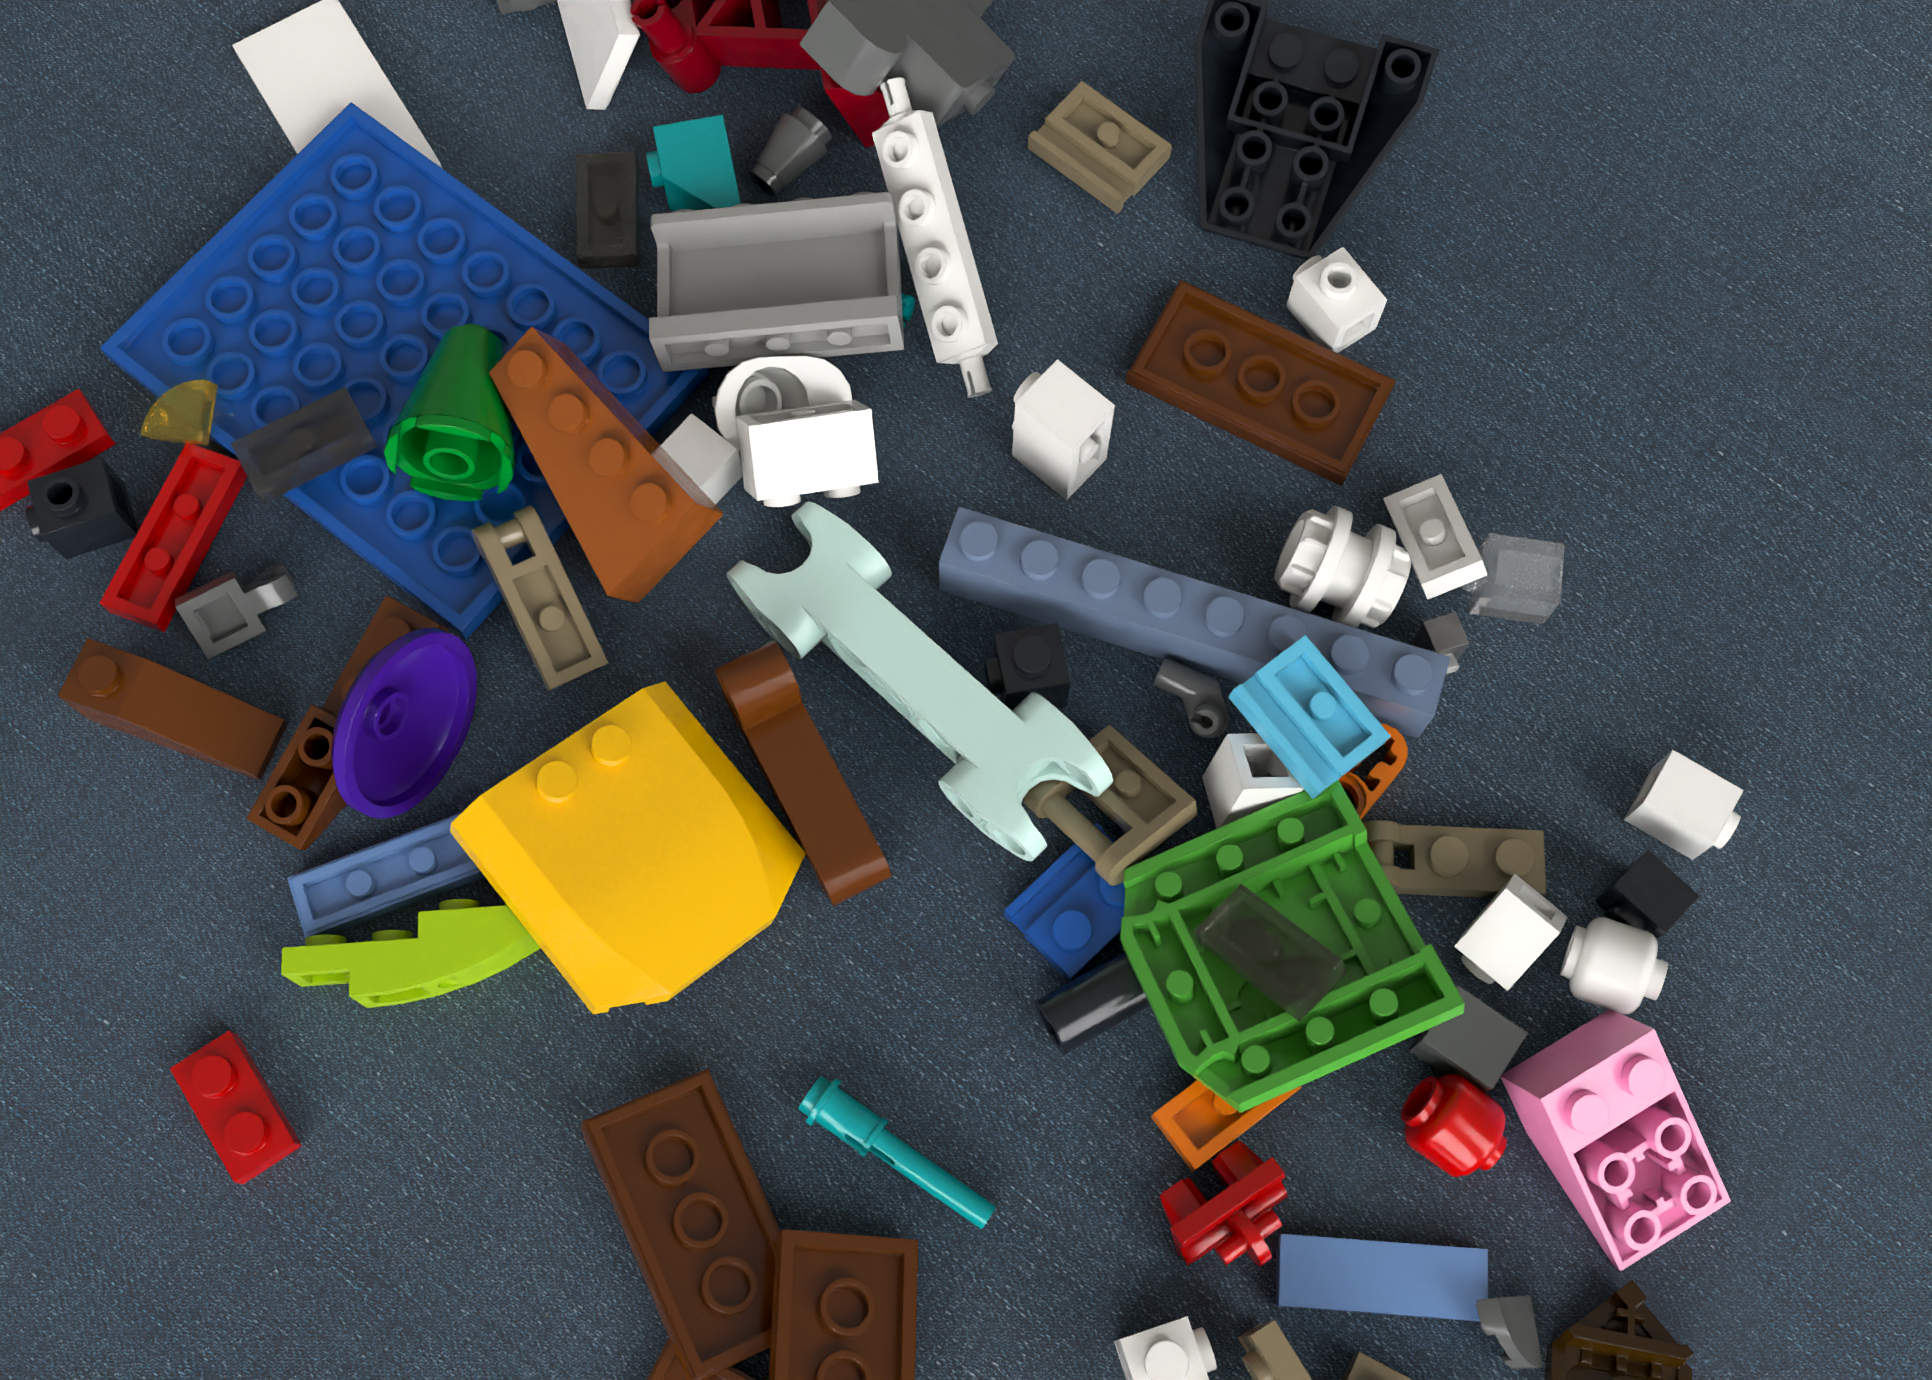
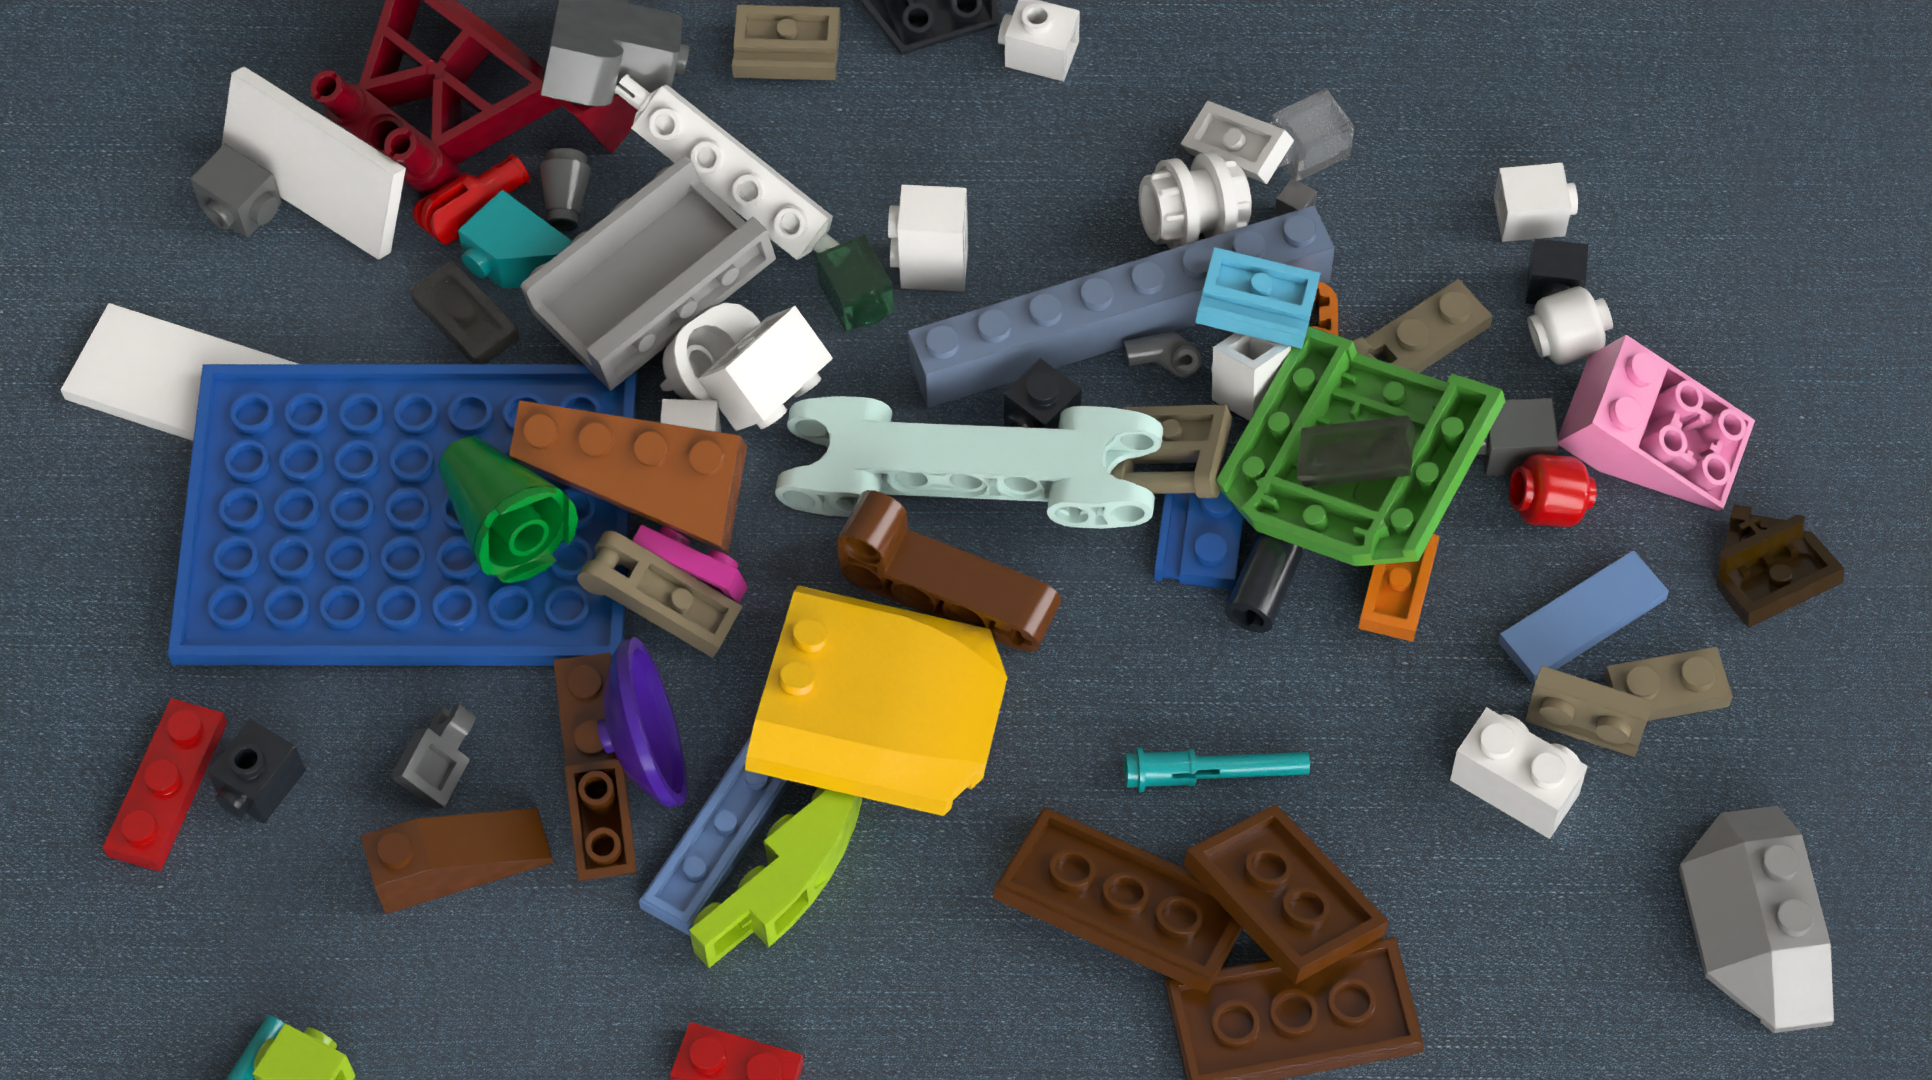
camera: 35 degrees left, 10 degrees down
red plate [99,442,250,633] -> none
clear yellow tile [140,380,218,445] -> none
clear smoke plate [230,387,378,503] -> none
reddish brown tile [1125,280,1396,486] -> none
red hips [1160,1141,1287,1267] -> none
white brick [1454,874,1567,991] -> none
dark grey tile [1476,1295,1543,1370] -> none
none -> red arm [412,153,530,245]
none -> dark pink plate [632,525,748,604]
none -> clear green brick [816,235,894,332]

